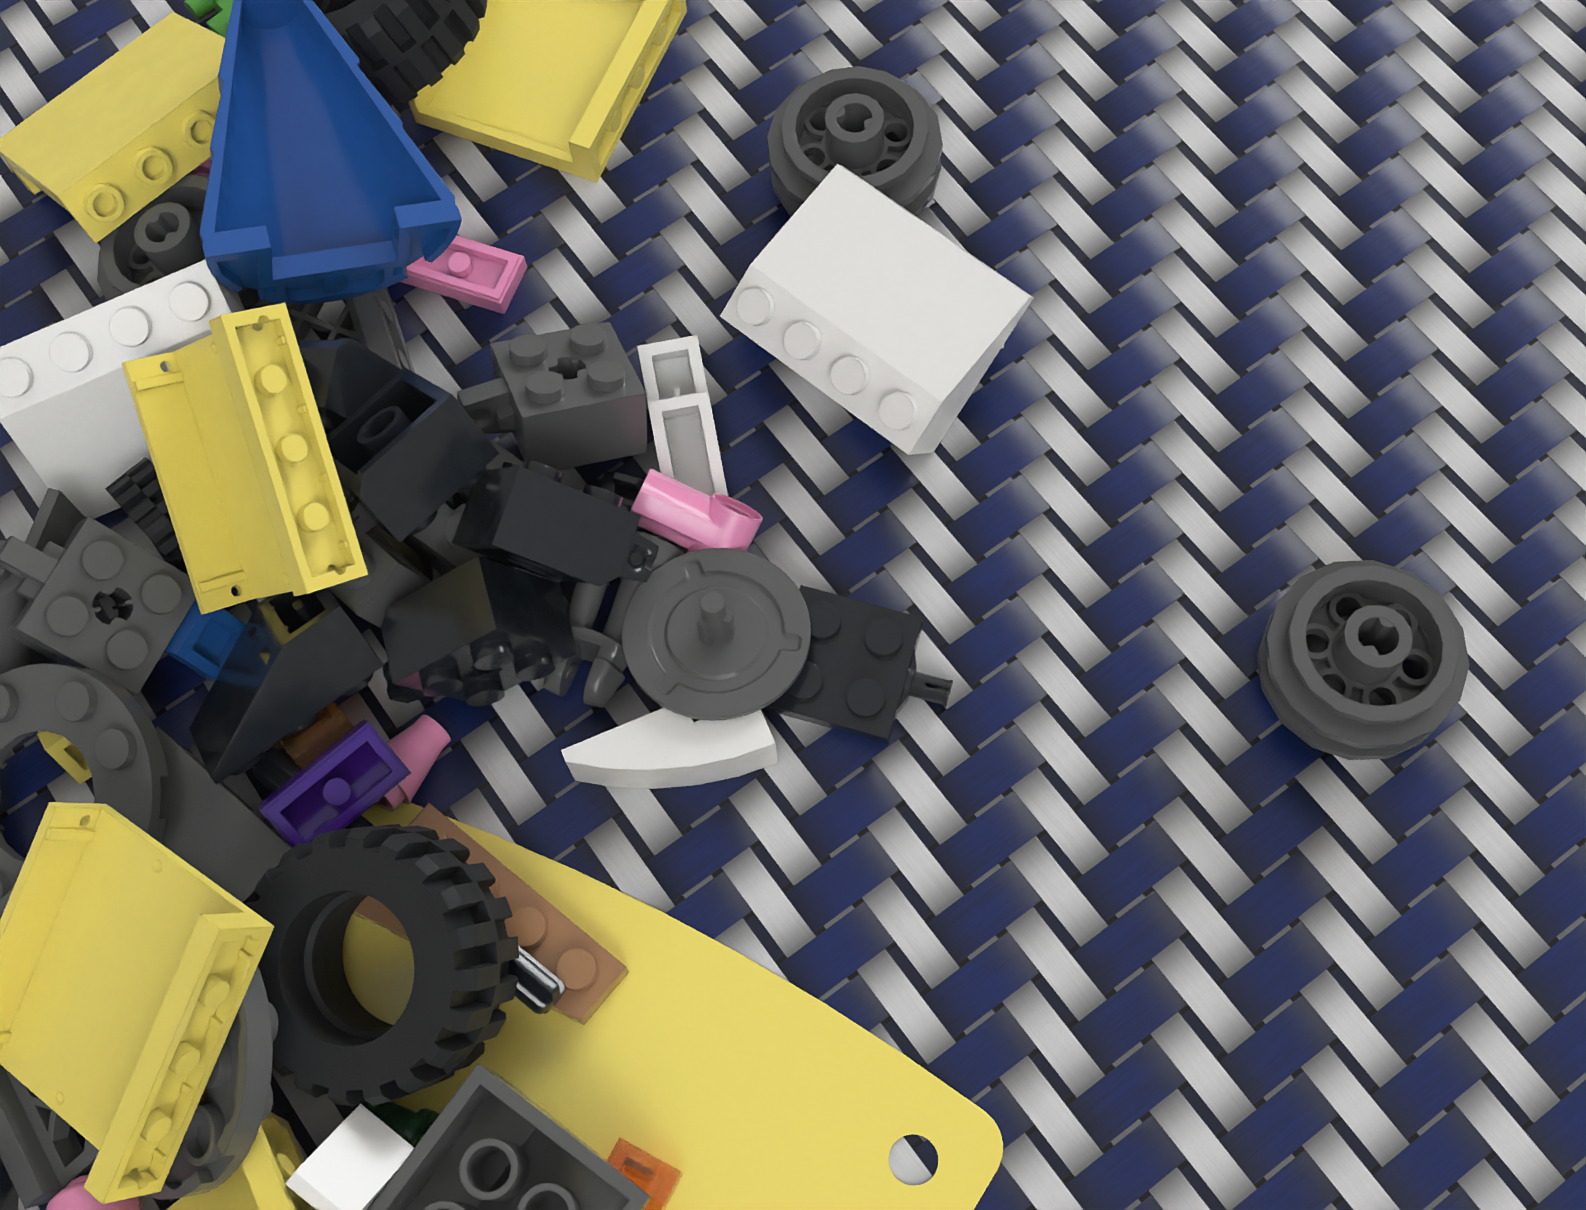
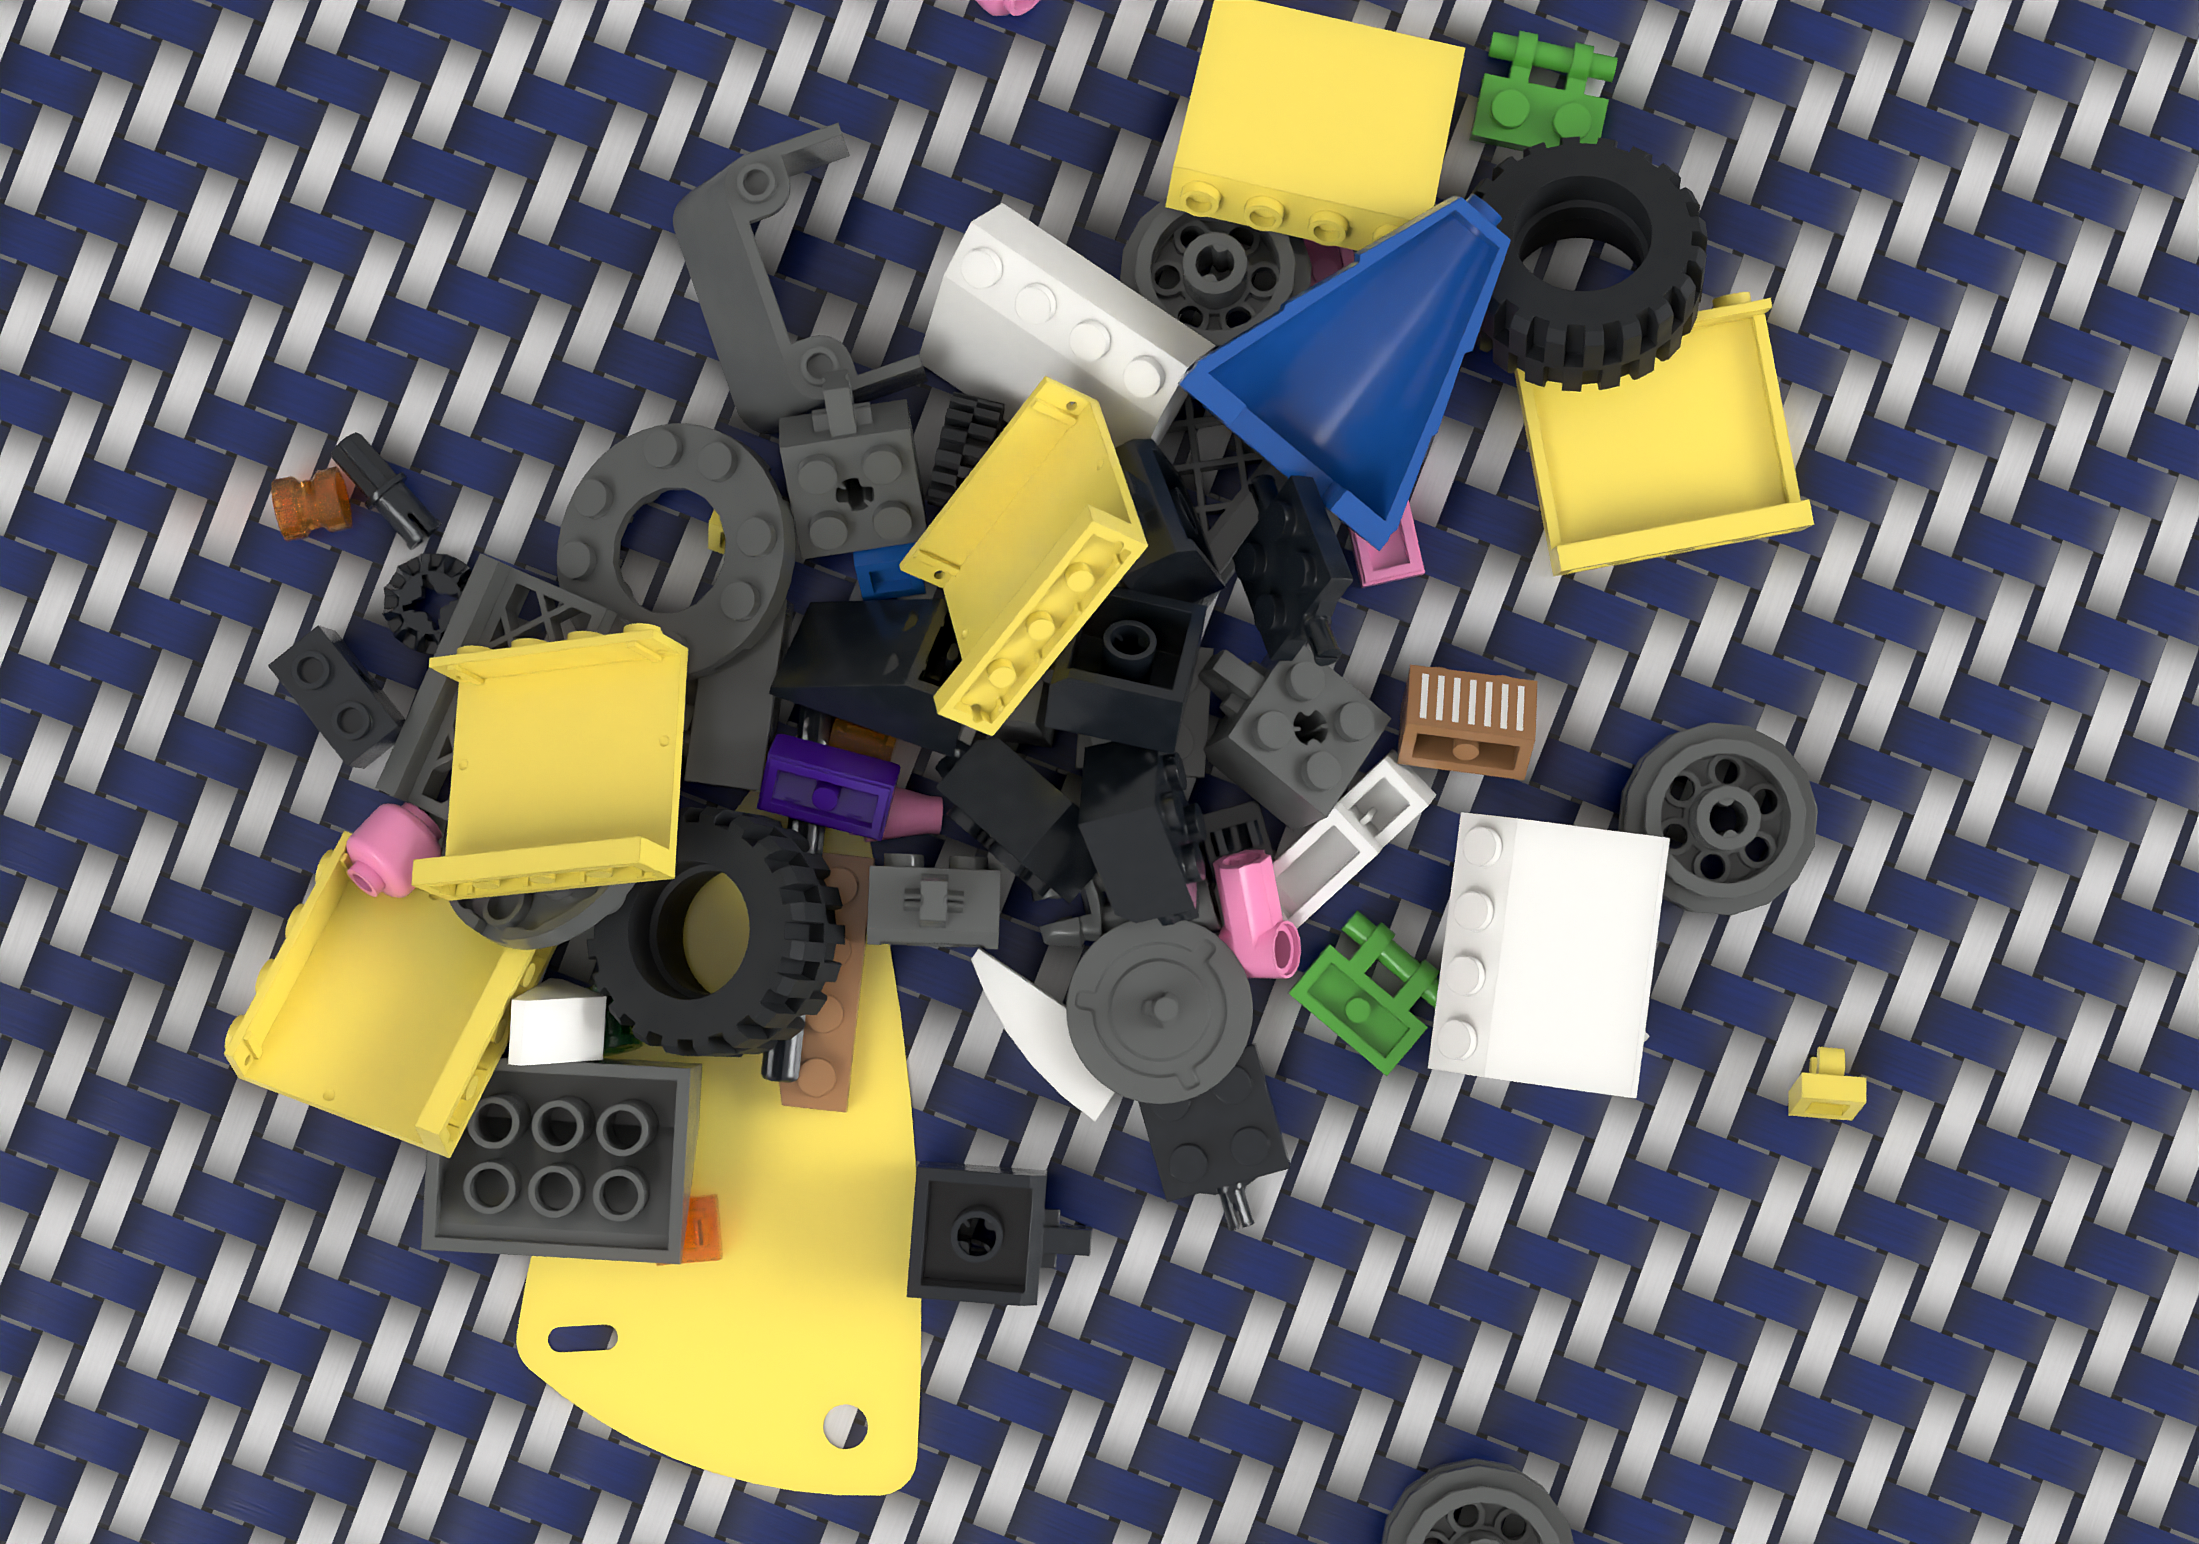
camera: 55 degrees right, 20 degrees up
none -> dark grey hinge [867,853,1001,949]
none -> black hinge [906,1161,1093,1306]
none -> black plate [1232,474,1353,666]
none -> bright green plate [1288,910,1440,1076]
none -> medium nougat brick [1397,664,1538,780]
none -> light yellow tile [1788,1047,1866,1121]

